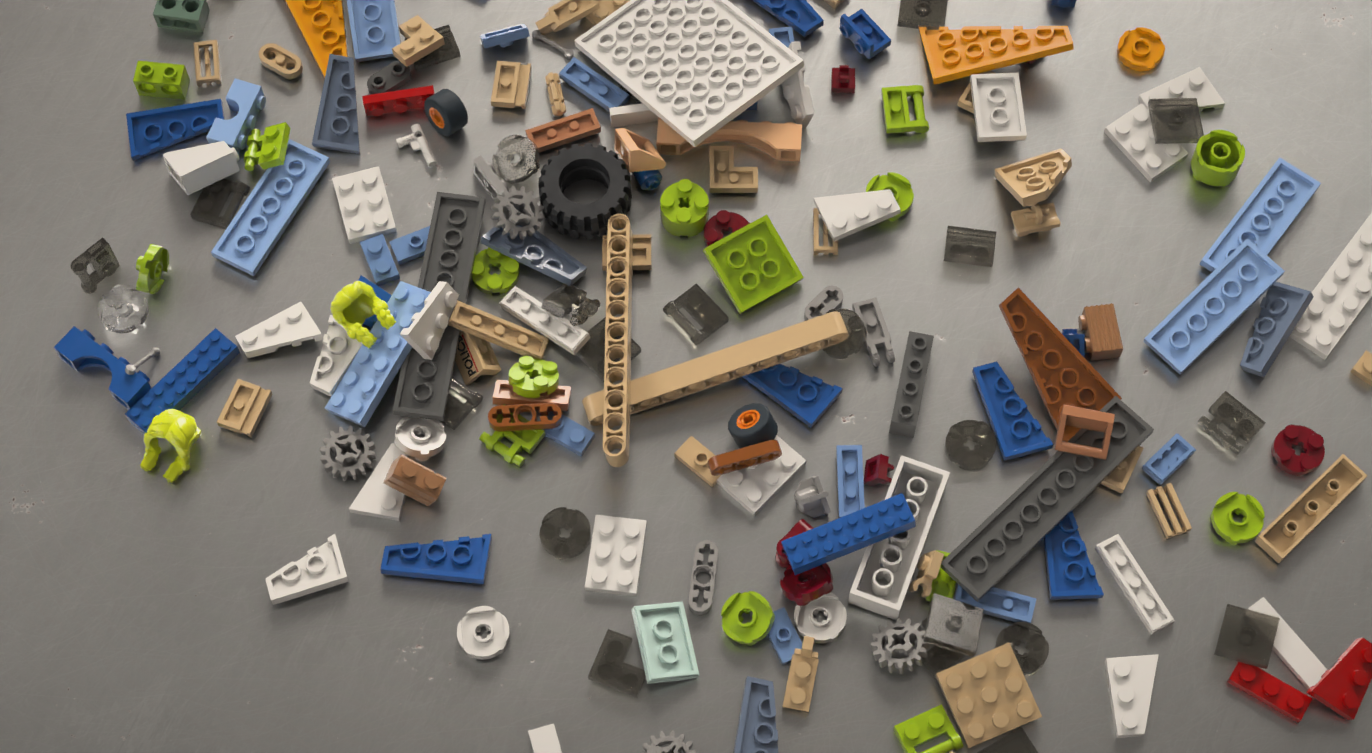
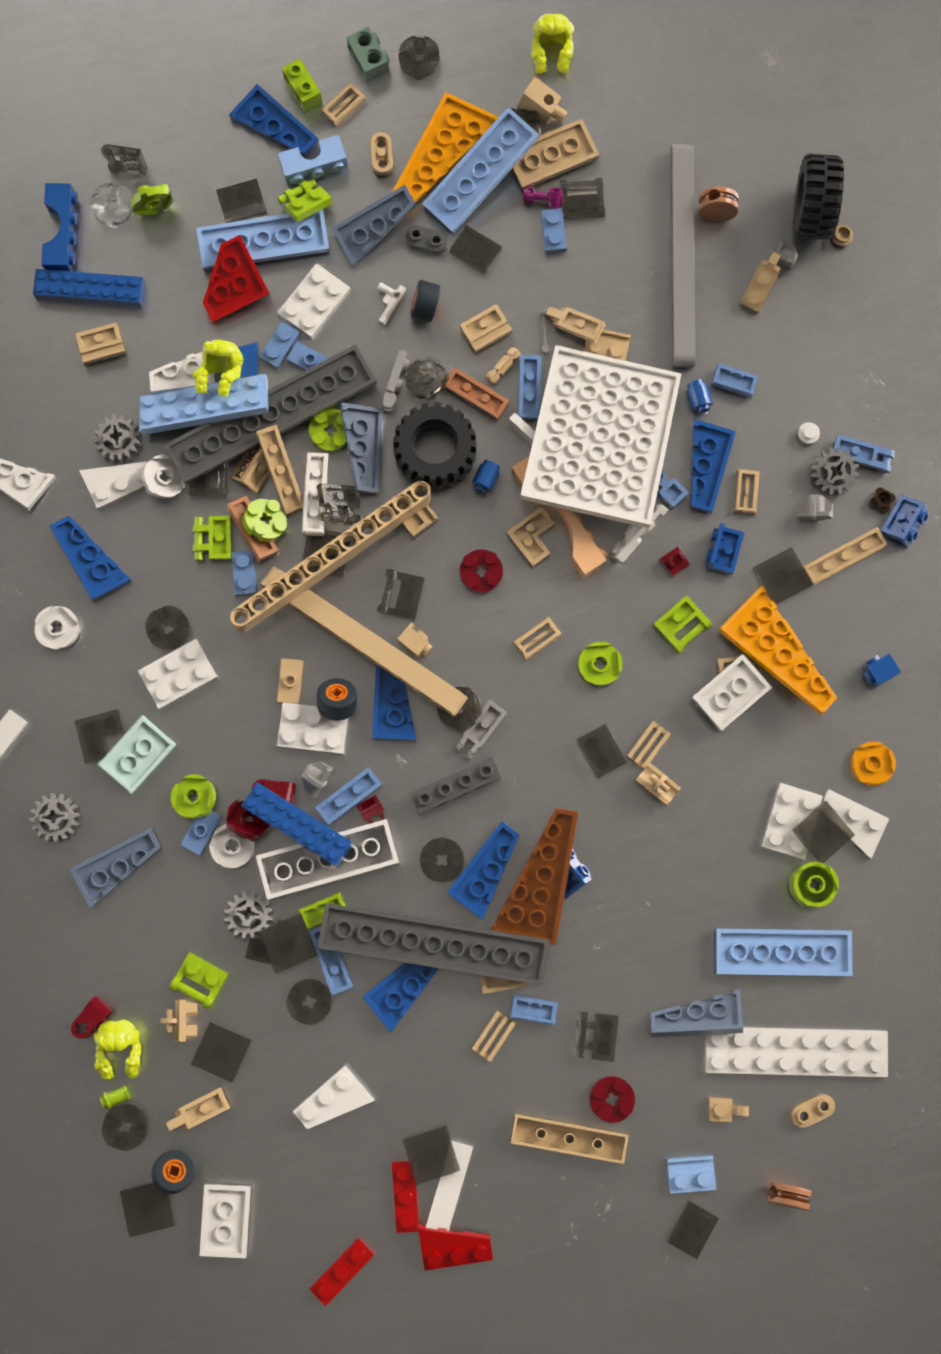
camera: 50 degrees right, 15 degrees up
light grey hinge [125,347,160,375] -> none
neon yellow hair [140,409,201,483] -> none
white slope [163,141,240,195] -> none
white wing [235,302,324,358] -> none
red plate [362,85,435,116] -> none
medium nougat brick [383,454,446,506] -> none
tan plate [392,15,445,67] -> none
white wing [400,281,459,360] -> none
medium blue plate [480,24,530,48] -> none
dark orange beam [488,403,562,431] -> none
light grey gear [491,186,545,240] -> none
light nougat tile [614,128,666,172] -> none
lime brick [660,179,709,237] -> none
light grey beam [688,540,718,616] -> none
lime plate [703,214,804,314] -> none
dark orange beam [707,440,782,476] -> none
tan hinge [782,636,819,712] -> none
light grey beam [804,286,843,321] -> none
white wing [814,189,901,242] -> none
tan plate [909,550,944,598] -> none
tan plate [935,643,1042,748] -> none
tan plate [995,149,1072,207] -> none
nougat tile [1054,405,1115,460] -> none
medium nougat brick [1078,303,1123,360] -> none
white tile [1095,534,1175,635] -> none
light blue plate [1143,239,1285,375] -> none
lime plate [1210,492,1265,545] -> none
none -> red plate [202,235,270,323]
none -> tan brick [397,622,432,659]
none -> tan tile [627,721,671,769]

